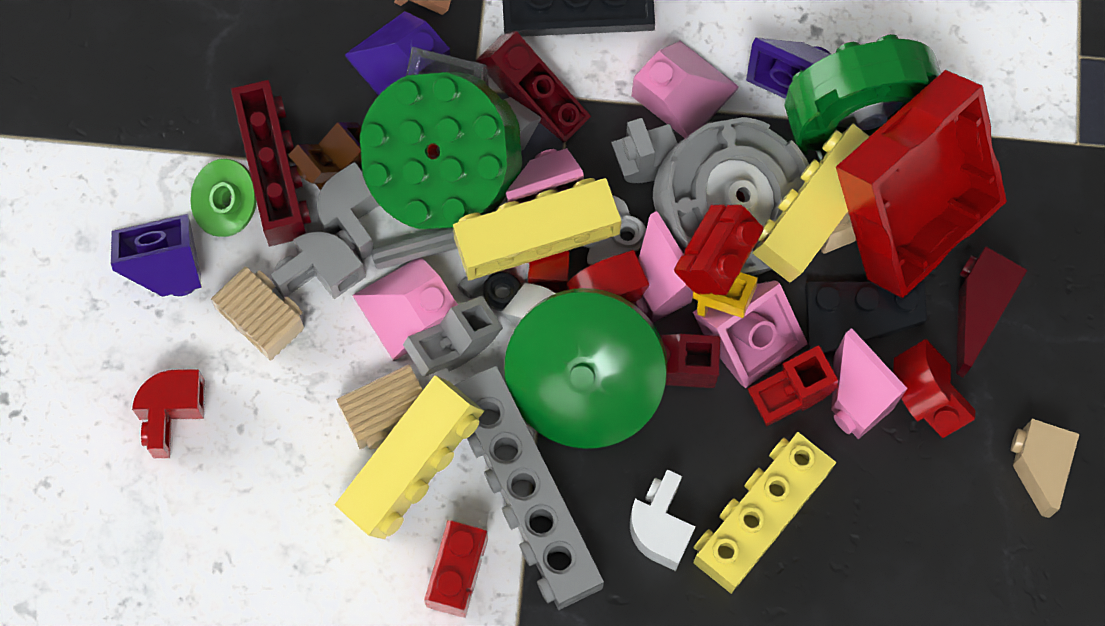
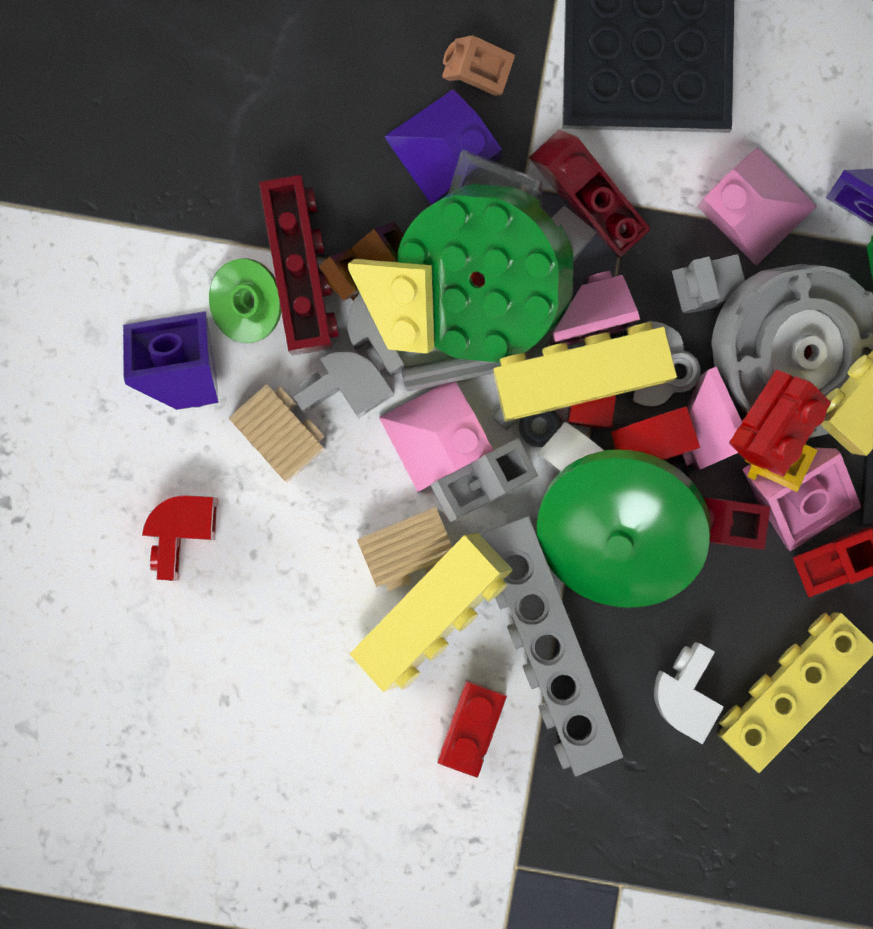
camera: 10 degrees right, 15 degrees up
none -> light yellow wing [348,259,434,354]

